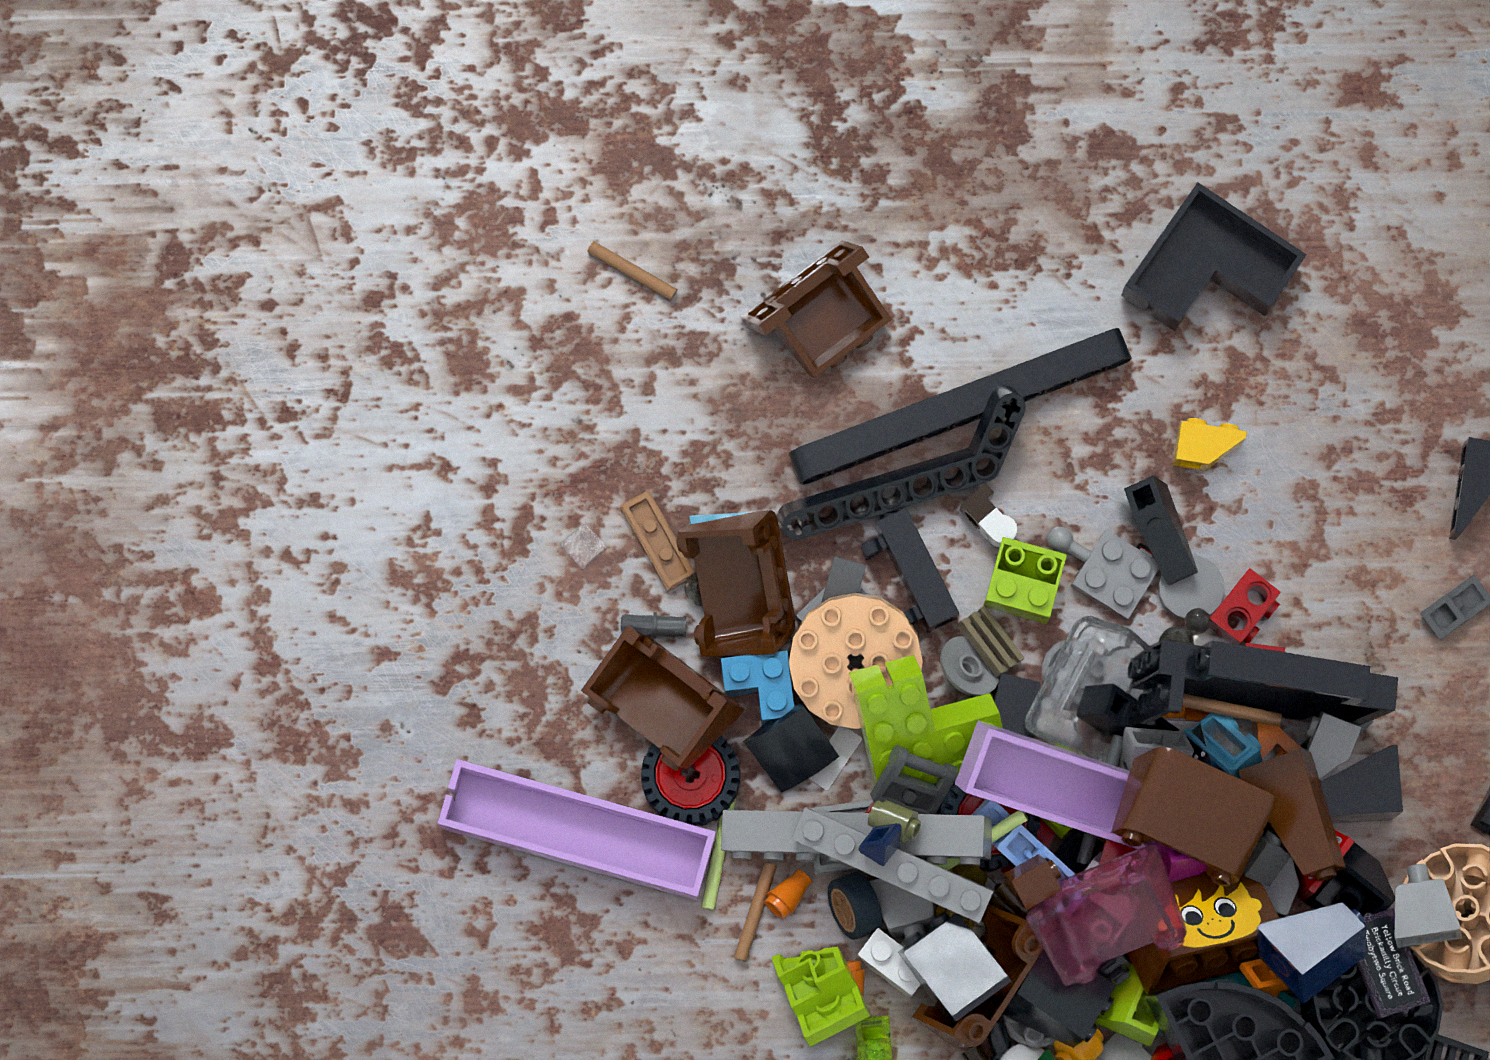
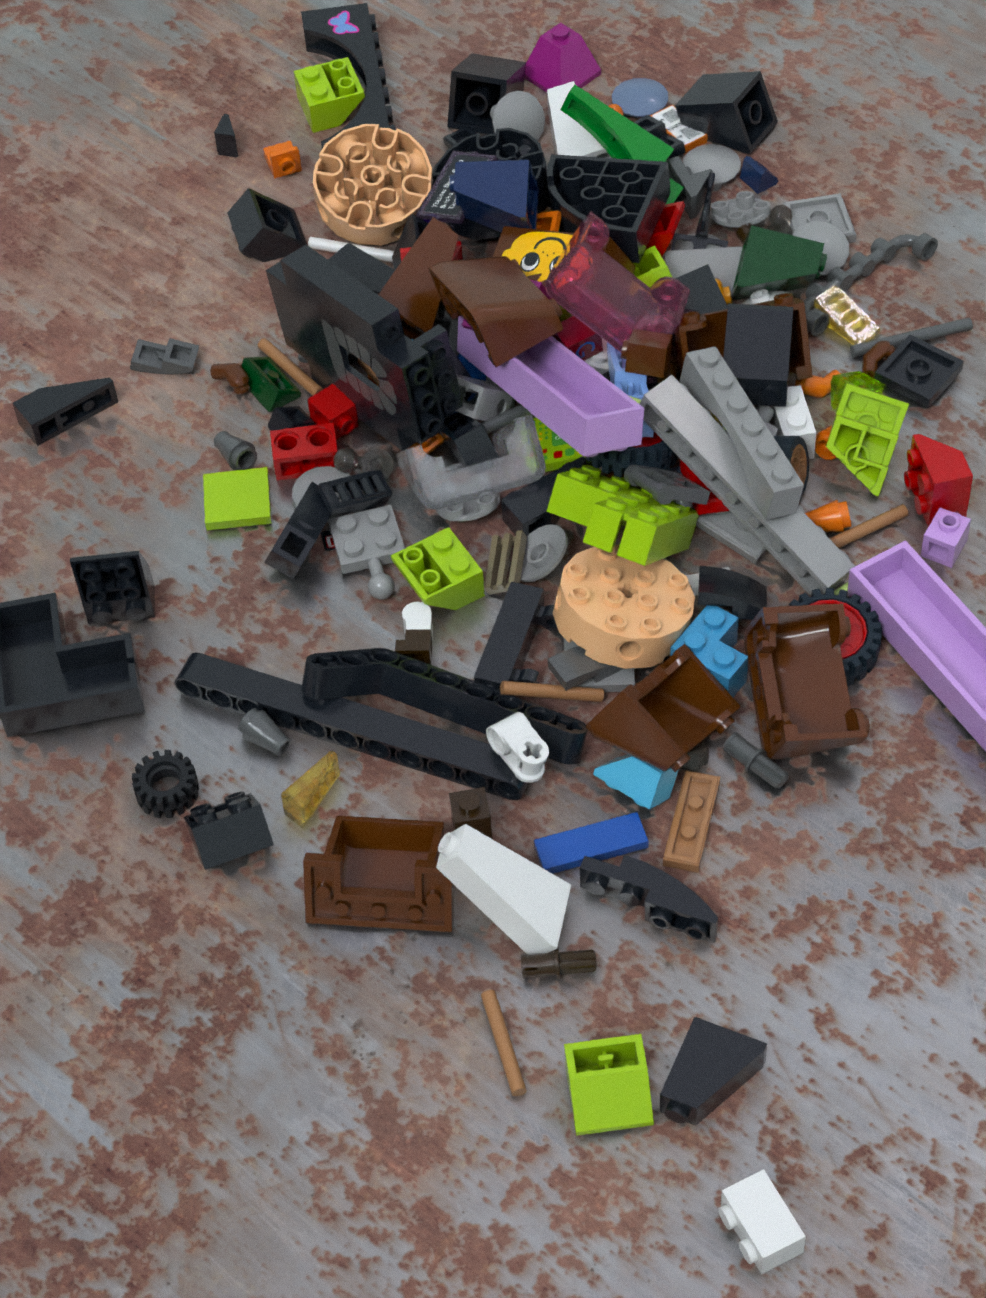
camera: 130 degrees left, 25 degrees down
clear plate [560,523,607,570] -> none
dark blue slope [858,823,902,867] -> none
olive brick [868,800,921,844] -> none
yellow slope [1172,418,1247,471] -> none
light grey torso [1395,864,1462,948] -> none
none -> black slope [70,551,155,624]
none -> black tyre [132,750,199,818]
none -> black slope [184,791,274,870]
none -> lime tile [203,467,272,531]
none -> reddish brown arm [210,363,250,395]
none -> dark grey cone [214,431,257,470]
none -> dark grey cone [238,708,291,756]
none -> dark green slope [241,357,302,412]
none -> black slope [268,406,316,431]
none -> clear yellow slope [281,750,340,828]
none -> white bar [308,237,394,263]
none -> black slope [316,470,392,514]
none -> white slope [436,824,571,955]
none -> dark brown brick [449,787,493,839]
none -> white piece [486,712,549,783]
none -> medium nougat bar [500,681,604,702]
none -> dark brown axle [521,948,597,979]
none -> blue tile [534,812,649,874]
none -> lime slope [564,1034,654,1136]
none -> black slope [580,855,718,942]
none -> black slope [660,1017,767,1126]
none -> white brick [718,1169,806,1275]
none -> orange arm [795,370,844,398]
none -> red slope [904,434,973,527]
none -> lavender brick [921,507,971,568]

